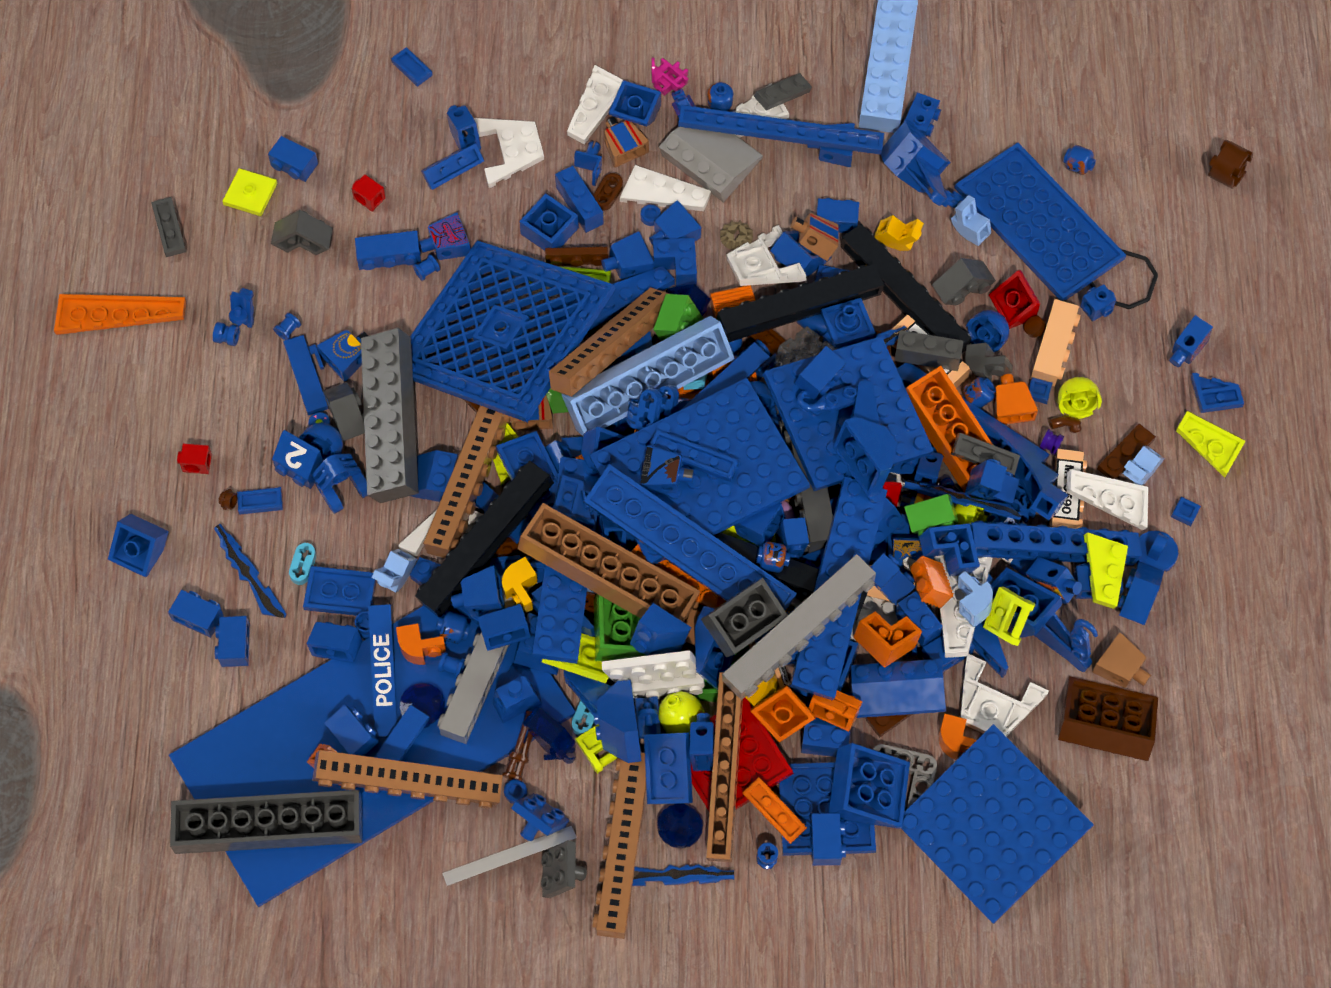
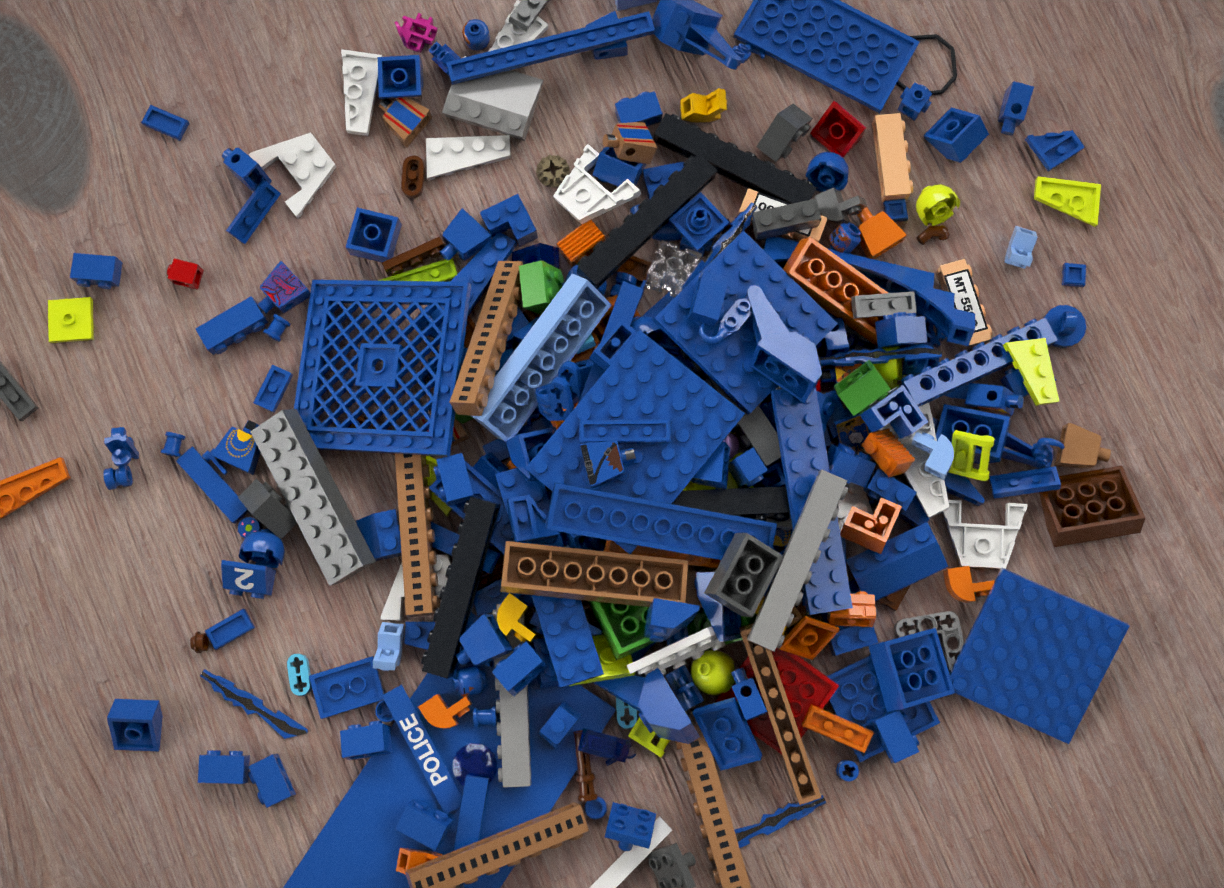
camera: 20 degrees left, 15 degrees up
red brick [177,443,212,474] -> none
dark grey brick [271,210,333,255] -> none
blue piece [312,454,368,514] -> none
blue brick [555,166,604,233] -> none
blue bracket [574,141,602,186] -> none
blue tile [640,205,661,226] -> none
blue torso [649,200,701,245] -> none
clear blue dish [657,803,704,849] -> none
blue head [756,541,790,573] -> none
light blue brick [951,195,991,246] -> none
reddish brown tile [1024,316,1046,338] -> none
dark purple wheel [1040,429,1064,455] -> none
white wing [1066,469,1148,530] -> none
reddish brown plate [1097,424,1156,480] -> none
blue brick [1117,562,1164,625] -> none
none -> blue plate [253,365,293,413]
none -> blue brick [434,453,474,506]
none -> blue brick [589,319,637,371]
none -> blue slope [923,107,989,163]
none -> blue plate [989,466,1061,499]

